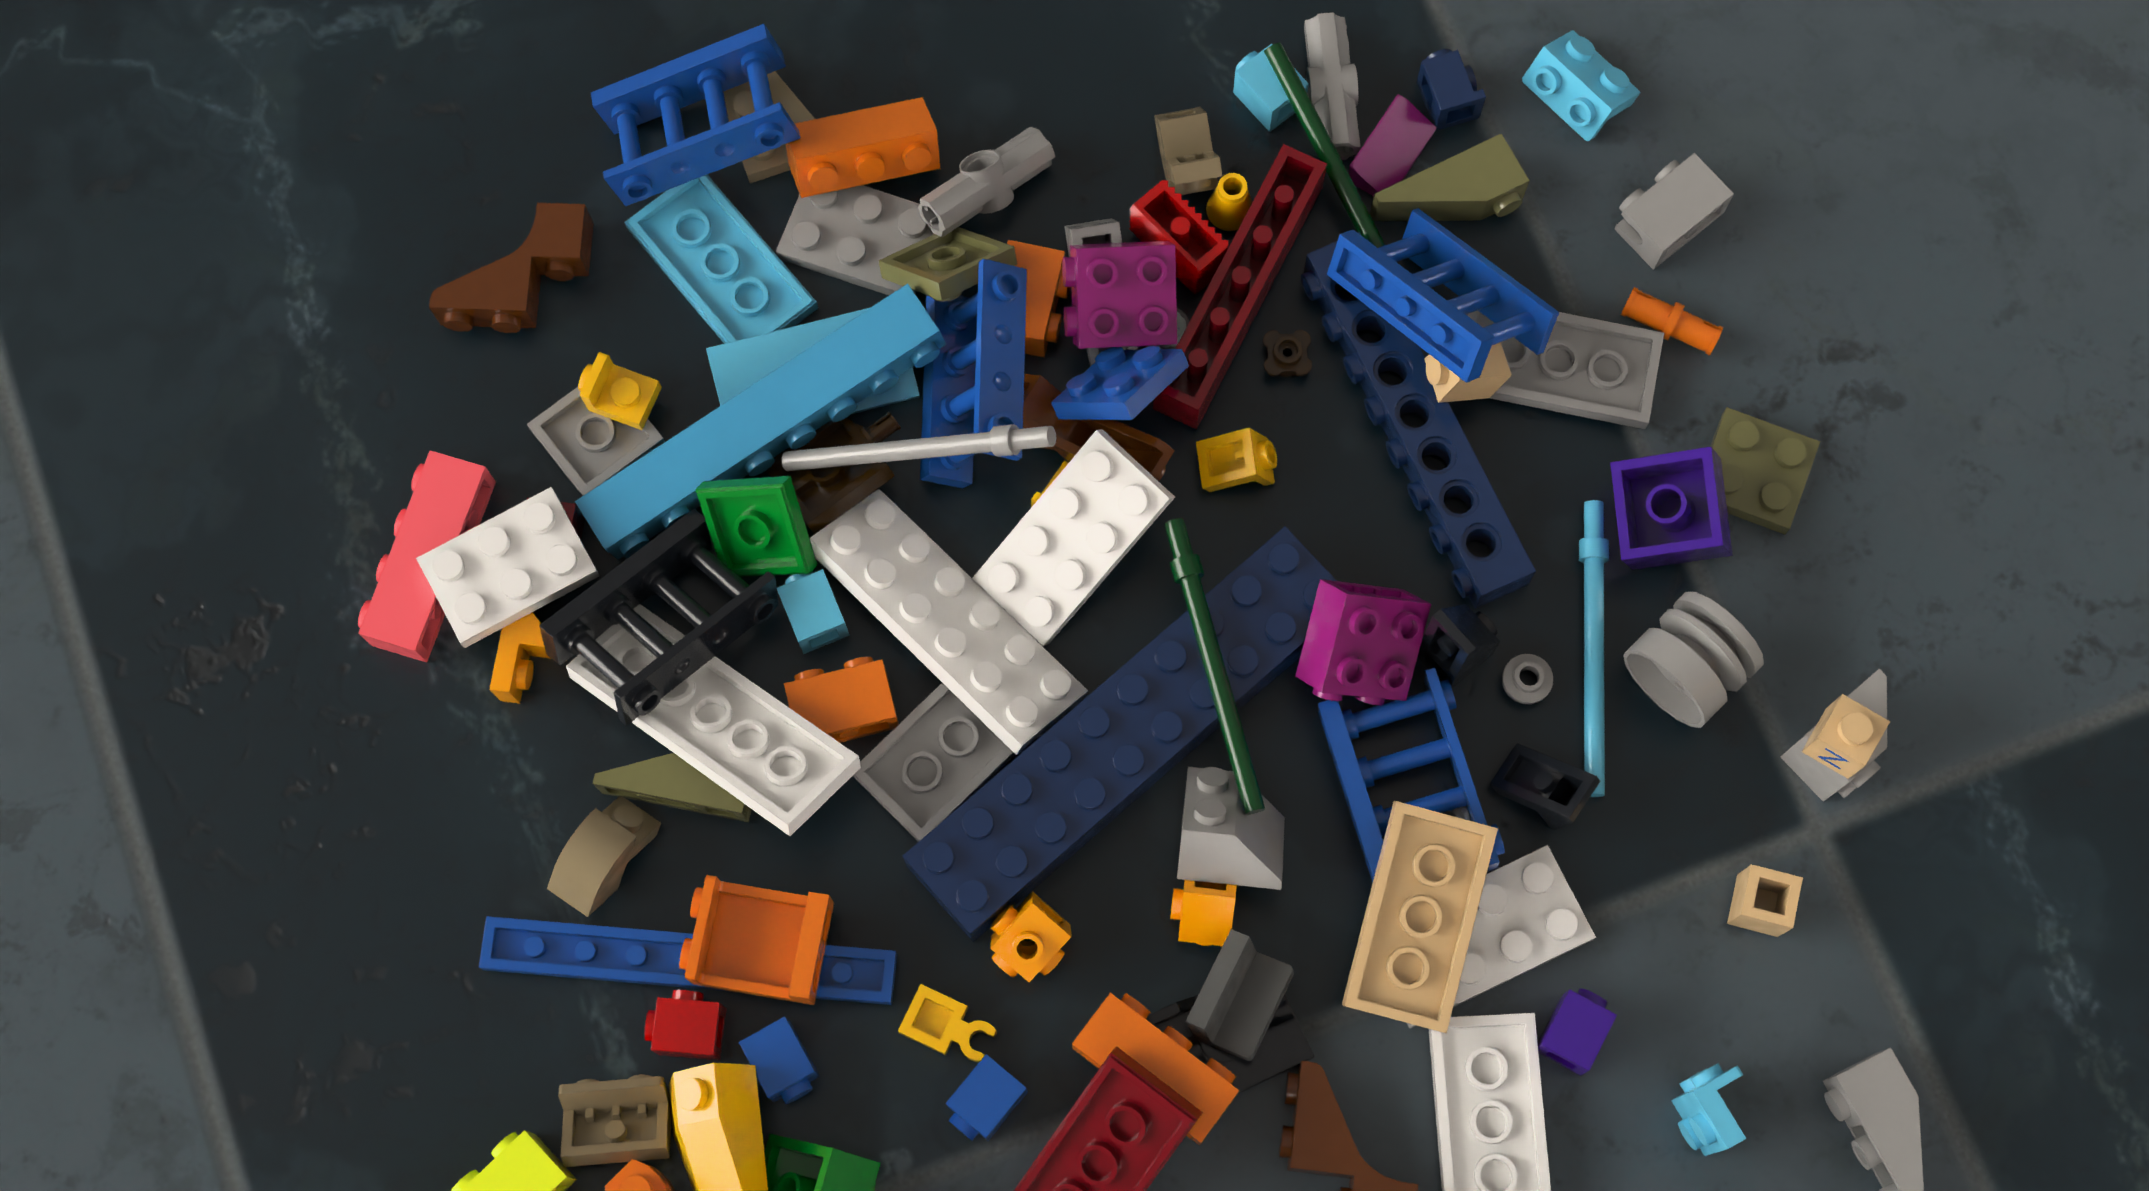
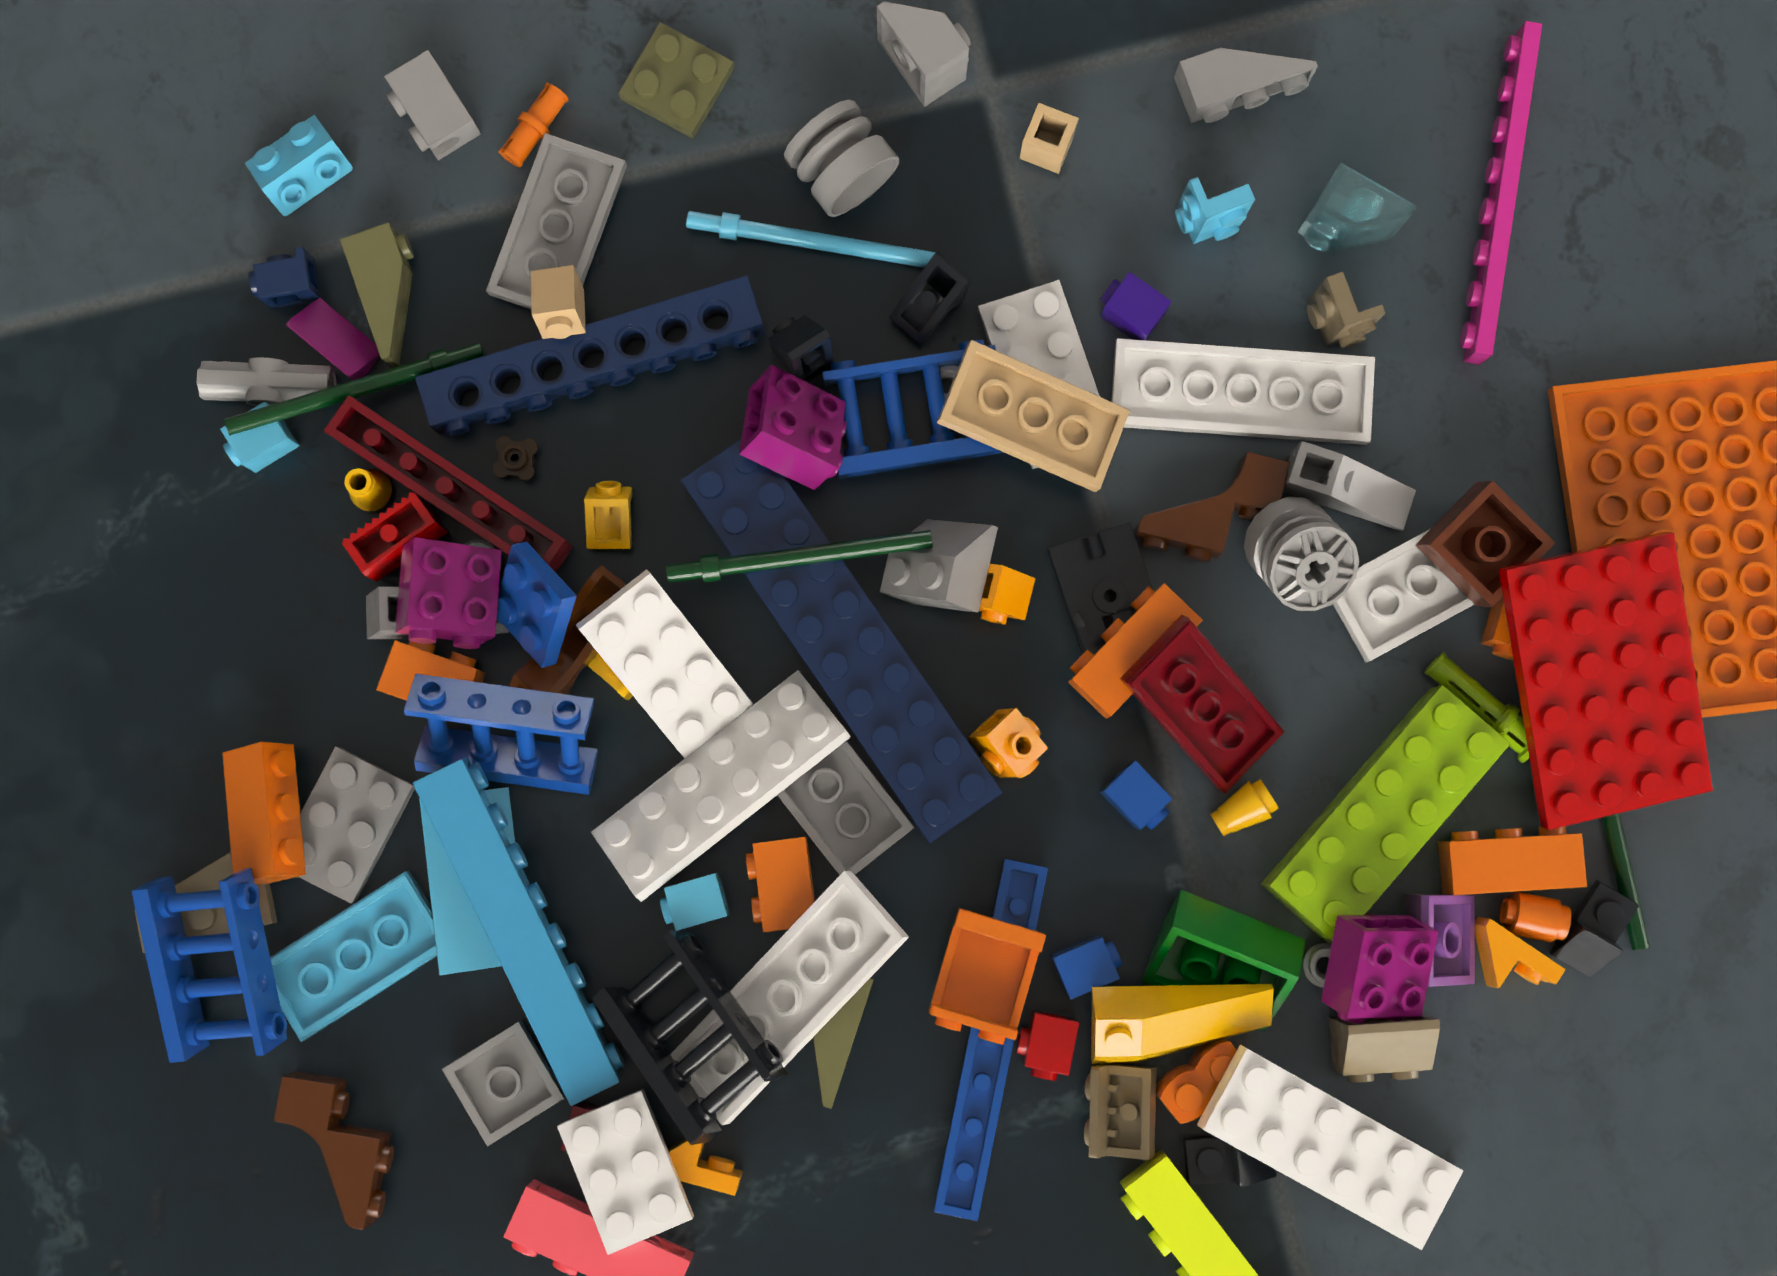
camera: 85 degrees left, 10 degrees up
dark tan brick [547,795,661,917] -> none
yellow bracket [578,352,662,430] -> none
green tile [695,476,817,577] -> none
dark brown plate [766,411,901,535] -> none
light grey bar [782,424,1056,471] -> none
olive plate [878,227,1017,301] -> none
yellow plate [898,984,997,1062] -> none
light grey piece [917,127,1055,237] -> none
dark tan brick [1154,107,1223,195] -> none
dark grey panel [1185,929,1294,1061] -> none
blue fence [1327,208,1559,383] -> none
light grey plate [1502,654,1553,704] -> none
dark purple brick [1610,447,1733,570] -> none
tan brick [1802,694,1890,779] -> none

